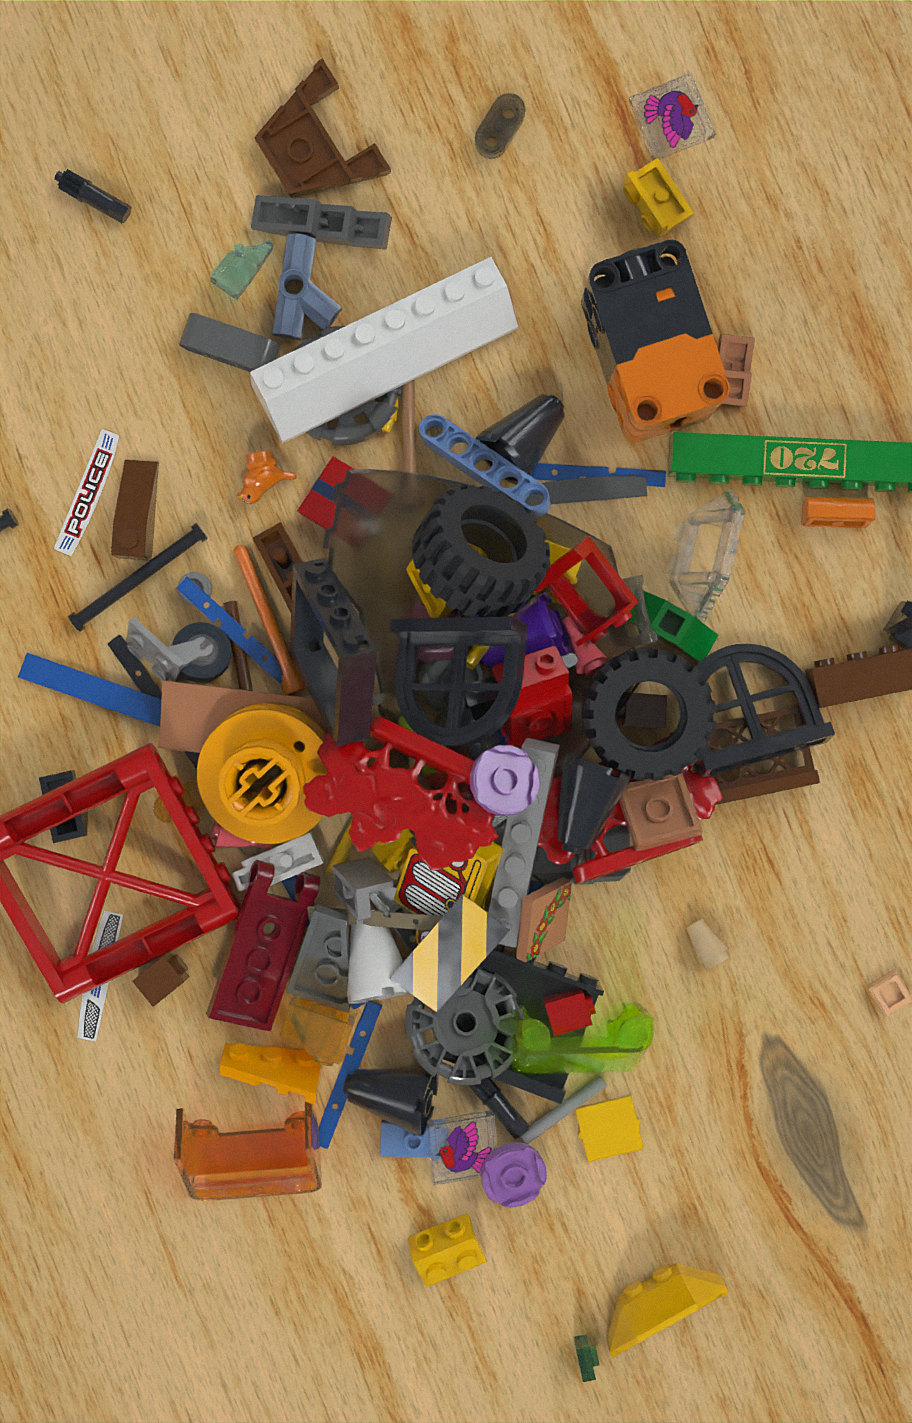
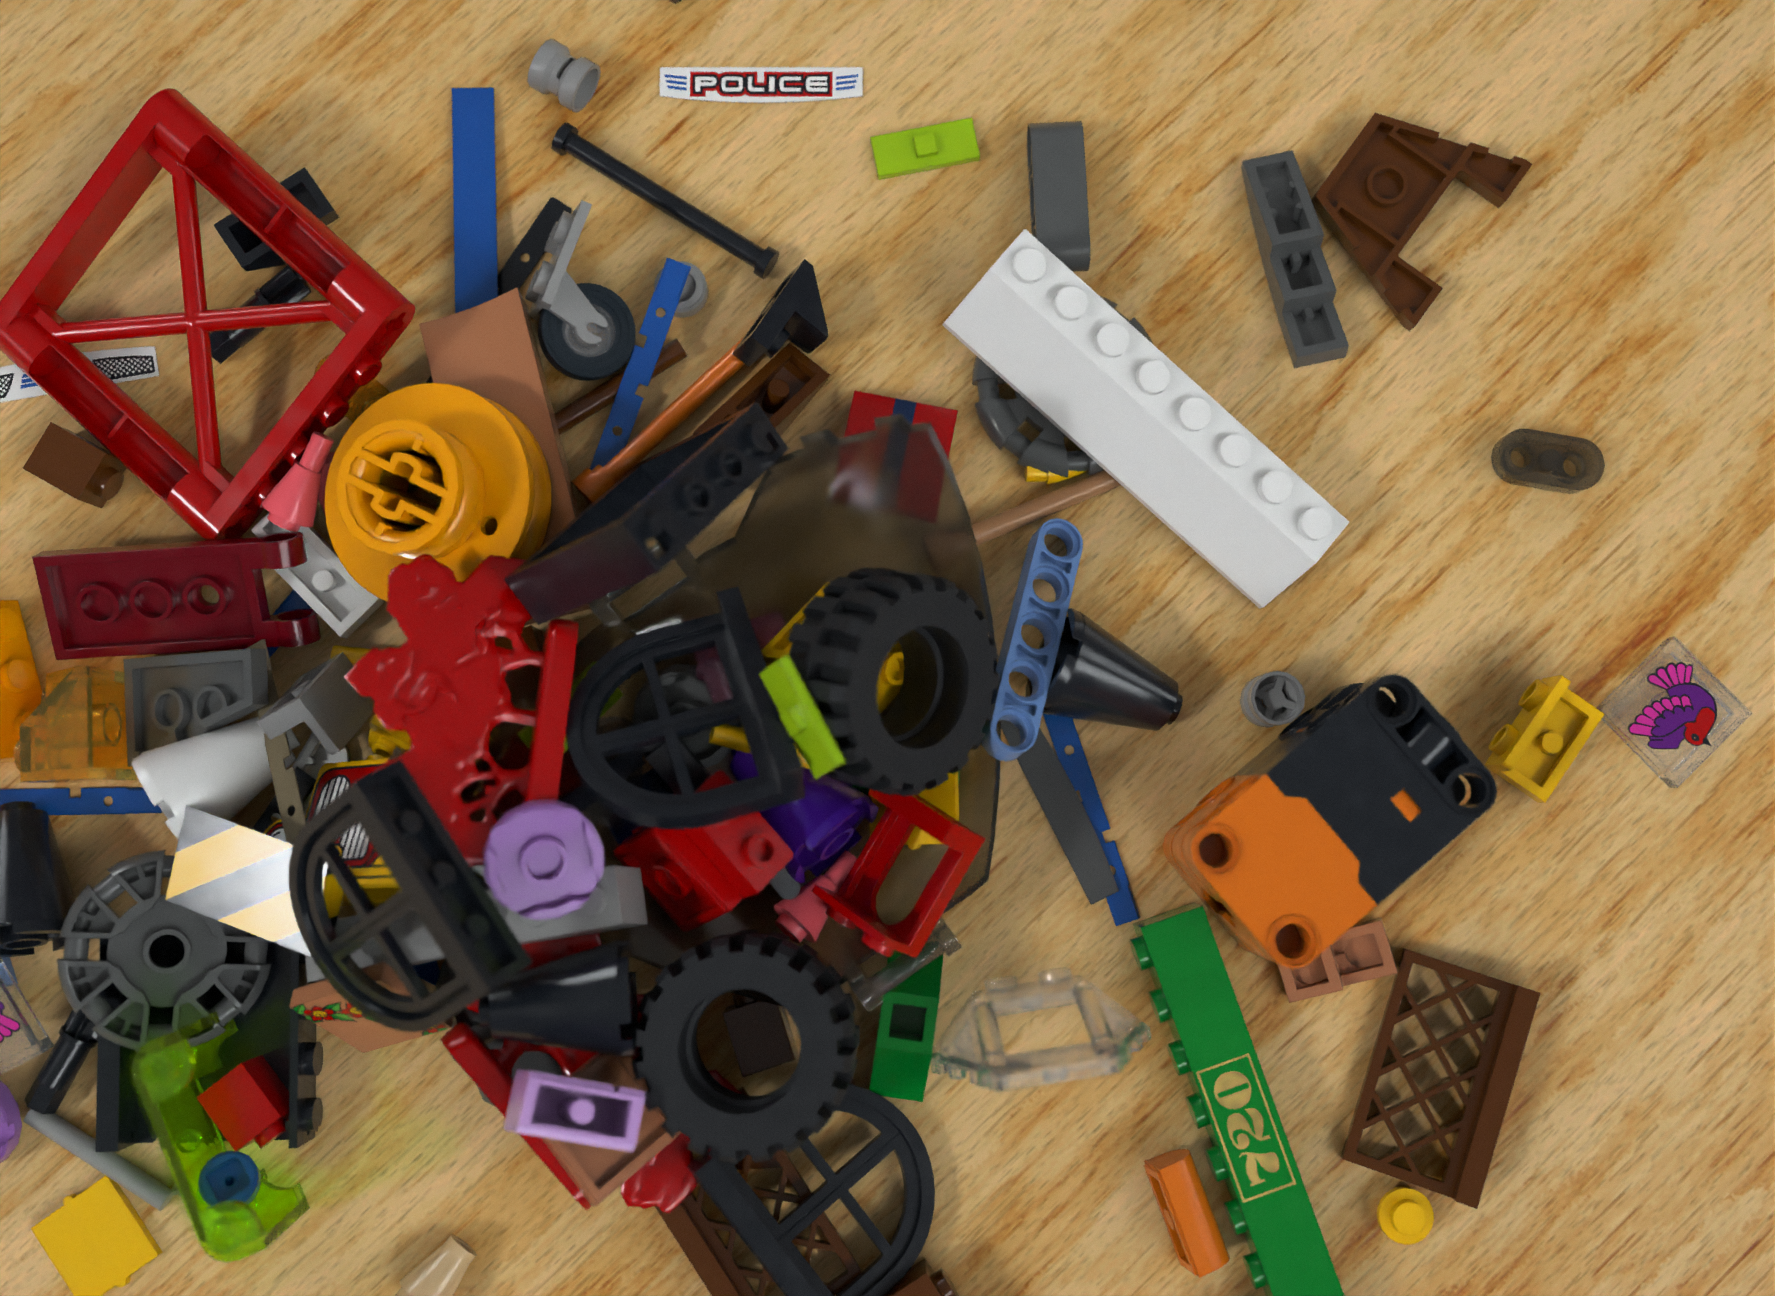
camera: 65 degrees right, 5 degrees down
reddish brown slope [111,460,159,561] -> none
clear light blue slope [210,241,274,300] -> none
orange animal [236,450,297,504] -> none
sand blue piece [272,233,342,340] -> none
none -> blue tile [198,1151,261,1212]
none -> black piece [210,265,311,364]
none -> coral cone [261,431,334,532]
none -> black window [288,759,532,1032]
none -> lavender brick [504,1070,646,1152]
none -> light grey wheel [527,39,601,113]
none -> black slope [732,259,828,367]
none -> lime piece [759,655,846,779]
none -> lime piece [870,117,980,180]
none -> light grey wheel [1240,671,1305,728]
none -> reddish brown fence [1341,948,1540,1209]
none -> yellow plate [1377,1186,1434,1245]

